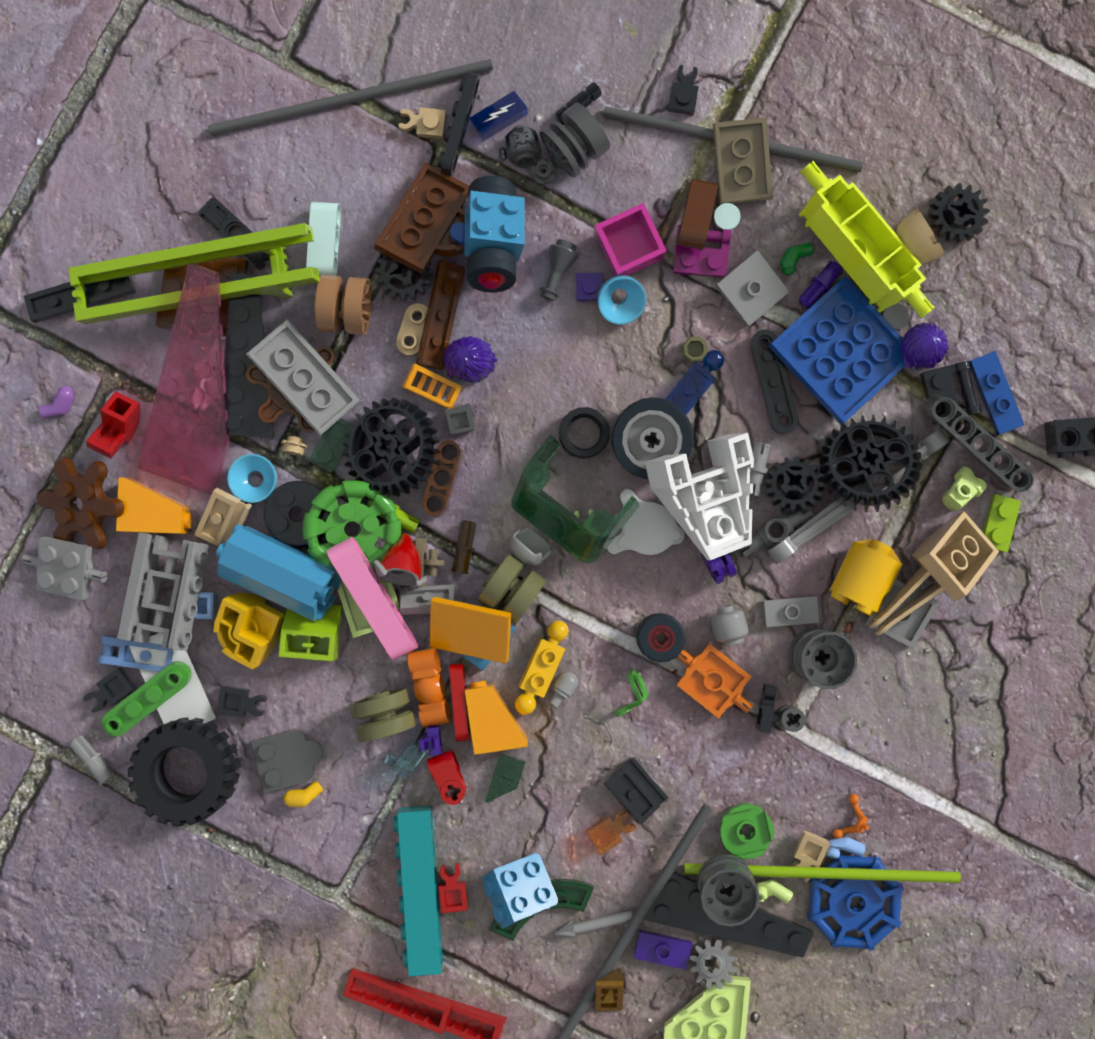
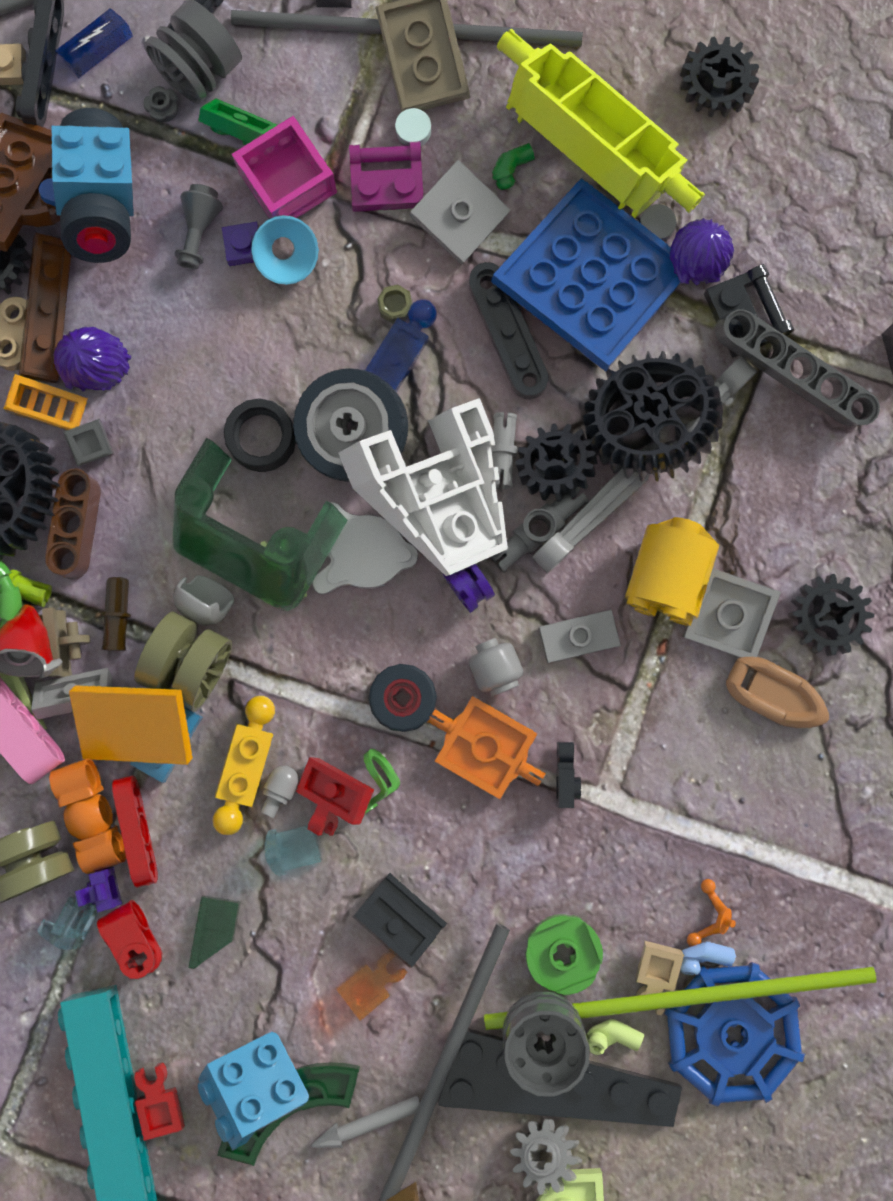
camera: 10 degrees left, 5 degrees down
light orange slope [465,680,528,755] -> none
dark grey head [505,125,541,168] -> none
dark purple plate [633,929,692,970] -> none
reddish brown beam [677,178,718,251] -> none
dark grey bush [777,705,806,732] -> none
dark grey wheel [789,628,857,689] -> none
dark purple axle [798,260,843,309] -> none
tan slope [868,511,999,636] -> none
tan cylinder [896,208,945,264] -> none
yellowish green plate [942,466,987,510] -> none
blue plate [969,351,1024,435] -> none
lime plate [982,494,1021,552] -> none
none -> green plate [198,98,277,145]
none -> clear light blue tile [265,825,323,876]
none -> red plate [296,757,374,836]
none -> medium nougat piece [726,656,829,728]
none -> black gear [788,574,875,656]

